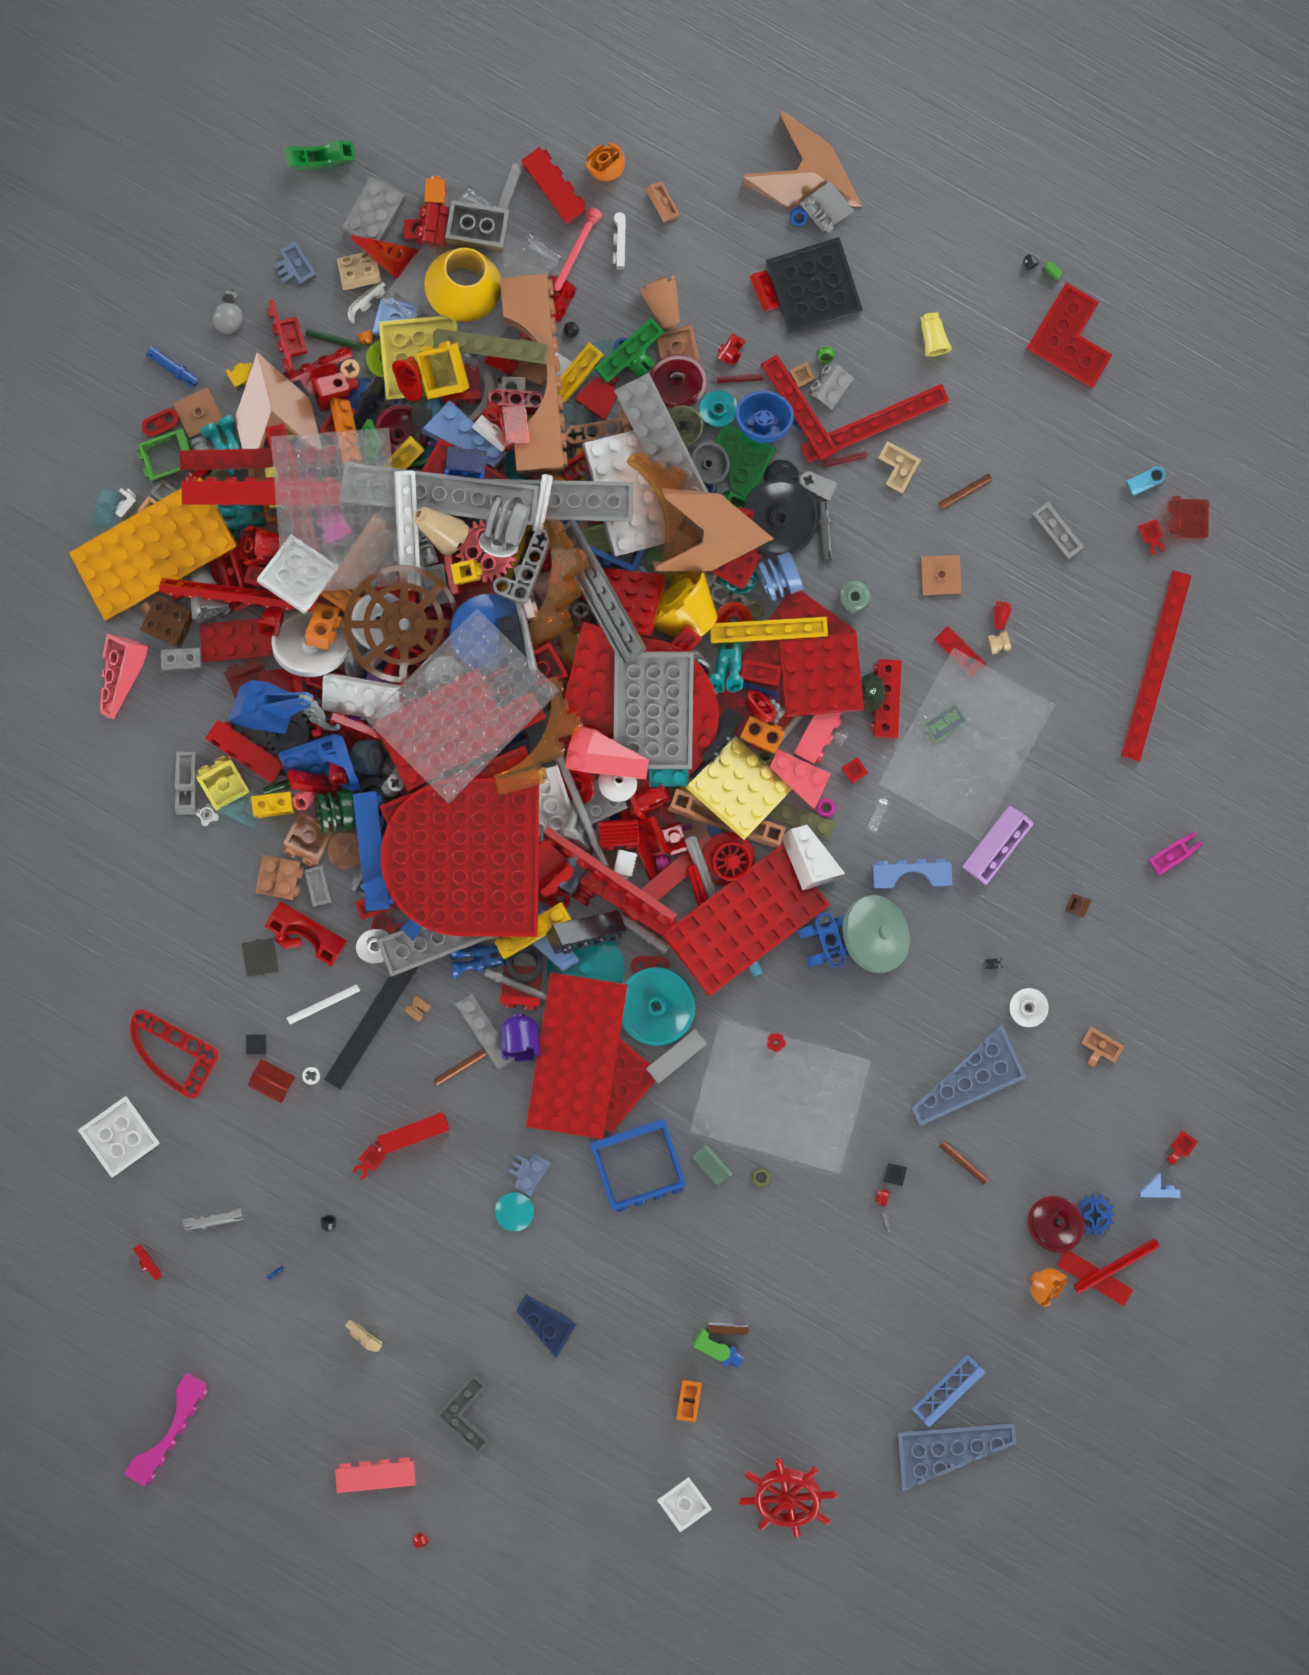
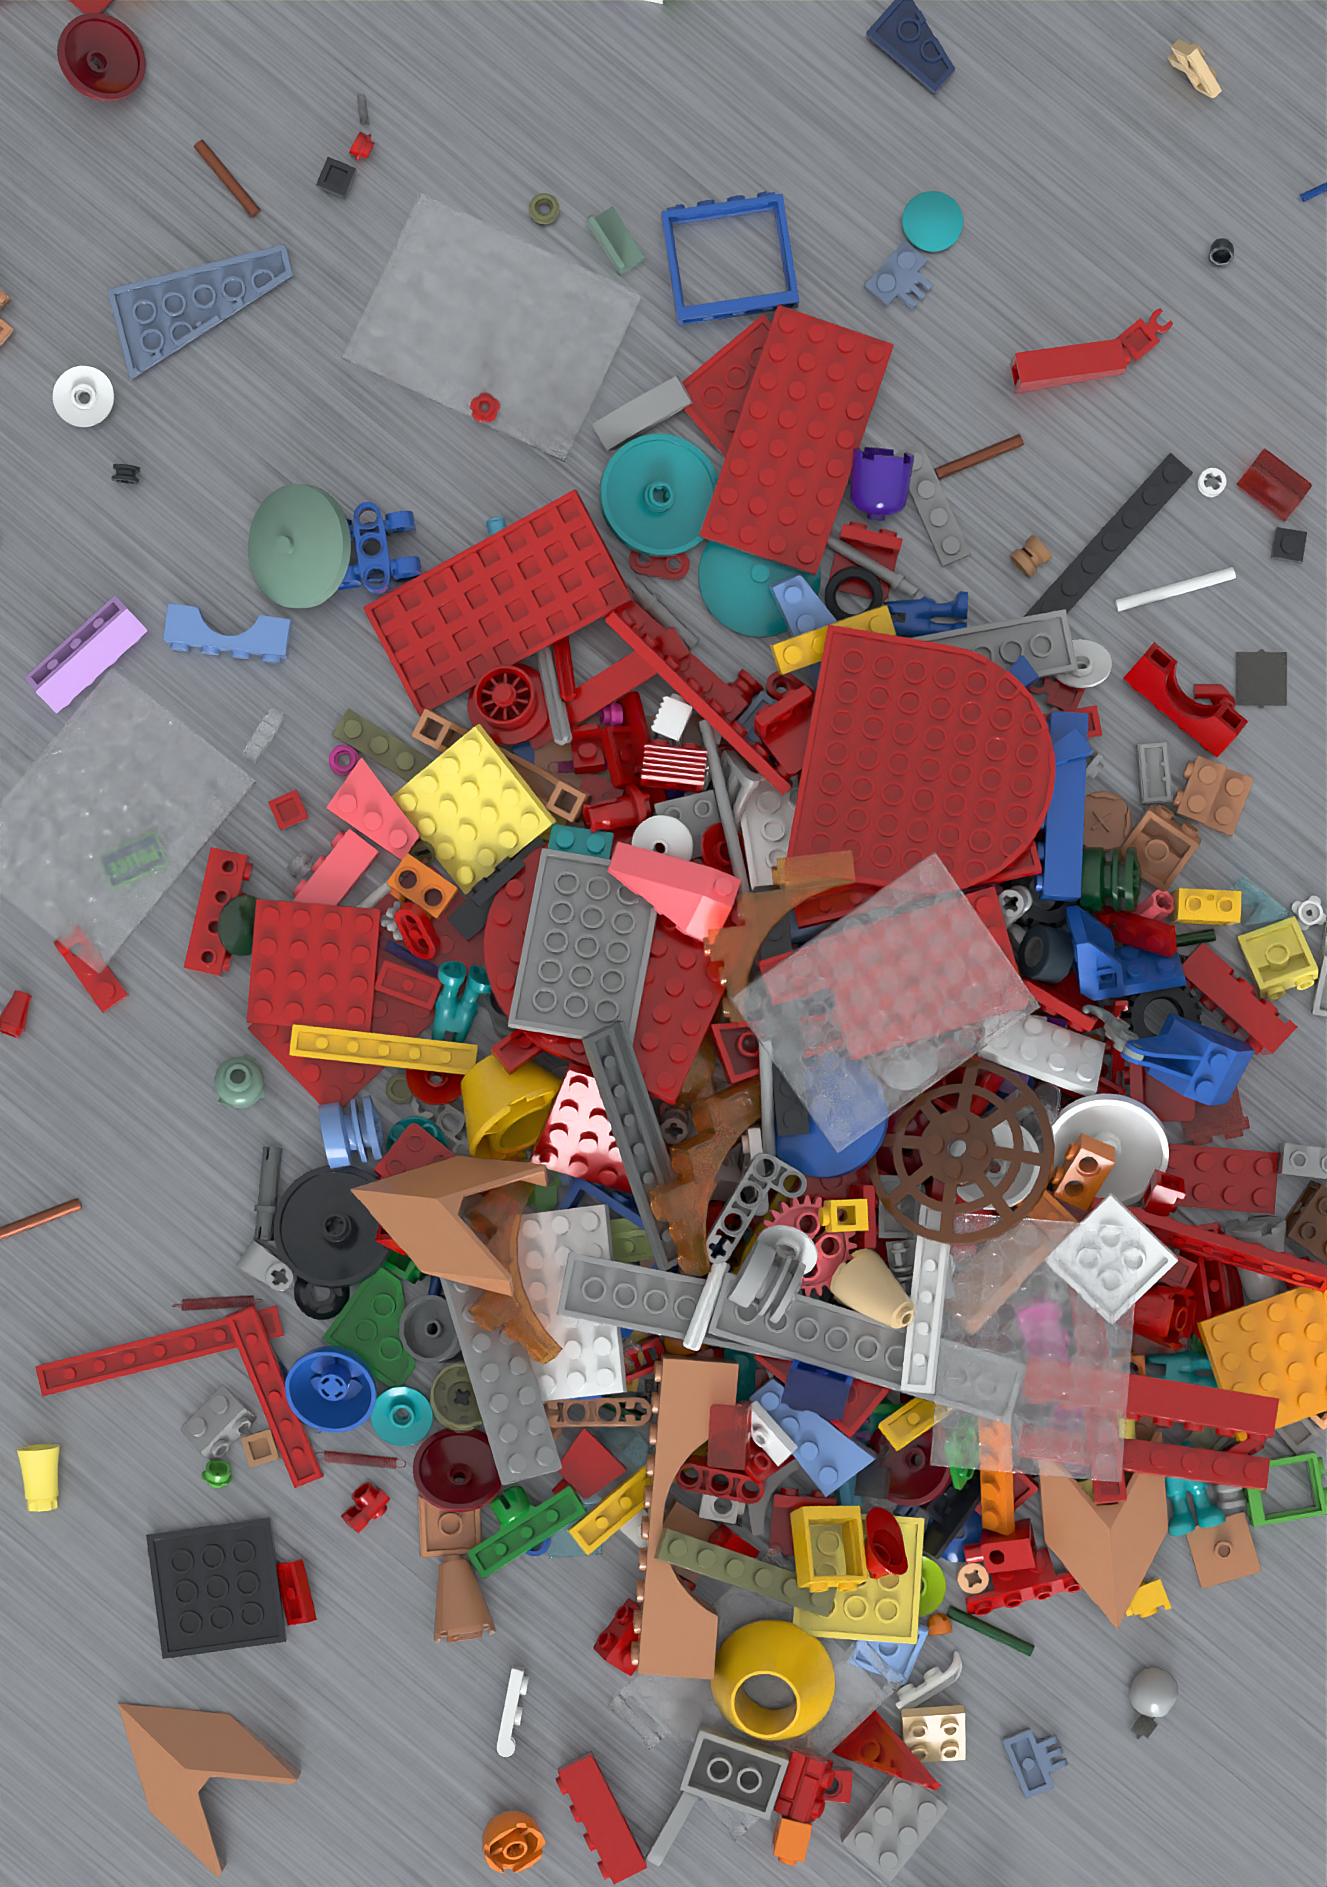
camera: 175 degrees left, 0 degrees up
red plate [142,409,179,437] -> none
blue pin [146,345,200,388] -> none
red bracket [266,300,307,376] -> none
red cone [329,762,348,785] -> none
black brick [546,910,627,954] -> none
coral piece [553,207,602,291] -> none
black hinge [564,321,579,338] -> none
nougat plate [645,181,680,222] -> none
white wedge [782,825,845,890] -> none
blue plate [789,207,808,226] -> none
light grey hinge [800,181,854,233] -> none
tan plate [878,441,921,494] -> none
nougat plate [921,555,962,596] -> none
tan wheel [987,631,1011,655] -> none
blue gear [1077,1194,1116,1236] -> none

